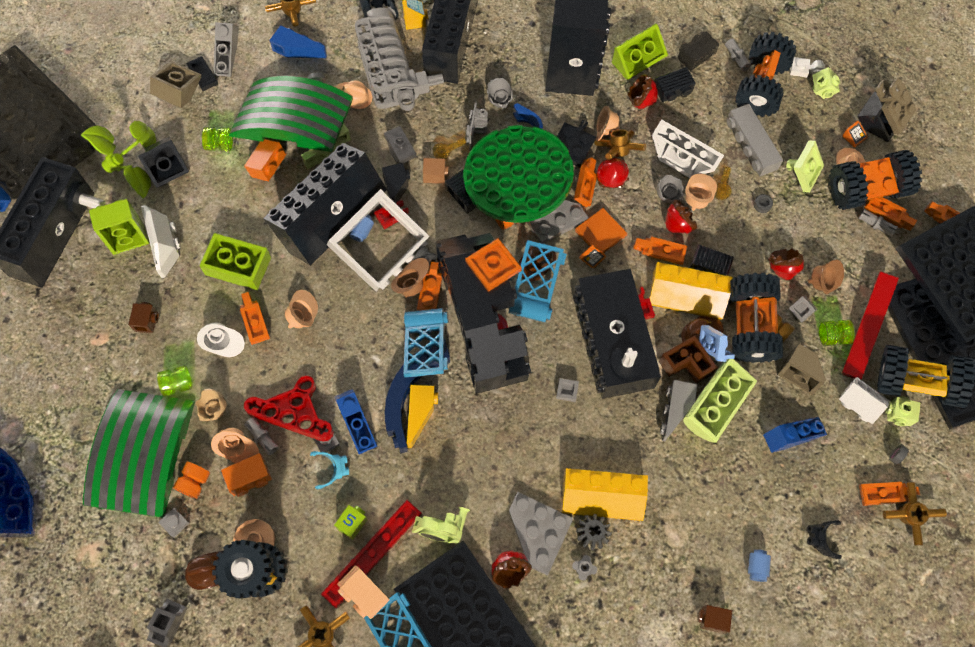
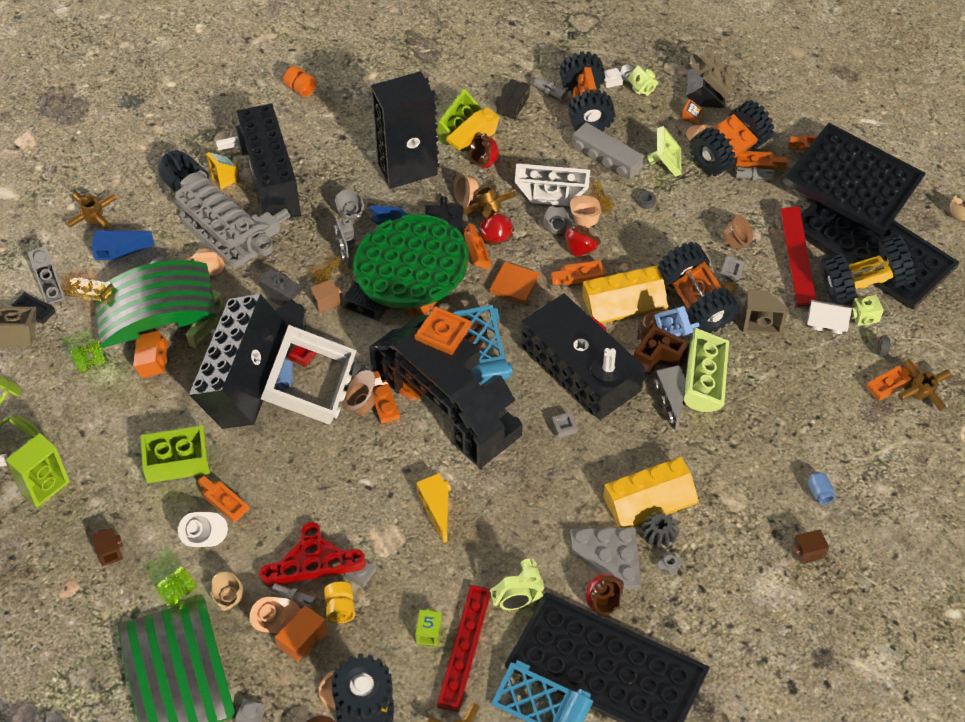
camera: 25 degrees left, 15 degrees down
black slope [136,137,189,188] -> none
white wedge [141,205,181,278] -> none
orange wheel [173,462,211,499] -> none
light nougat piece [285,289,318,328] -> none
medium azure helmet [310,451,349,490] -> none
blue slope [335,389,377,454] -> none
light nougat brick [337,565,390,619] -> none
dark blue arch [385,339,450,454] -> none
dark azure piece [403,308,449,377] -> none
light grey plate [527,200,589,244] -> none
slope [579,245,606,268] -> none
black brick [654,67,696,102] -> none
black brick [689,244,734,276] -> none
blue slope [763,417,827,453] -> none
hair [768,248,804,280] -> none
black helmet [807,520,842,560] -> none
clear neon green wheel [819,319,855,346] -> none
none -> clear yellow plate [63,277,114,301]
none -> yellow wheel [324,582,356,623]
none -> yellow slope [446,107,500,150]

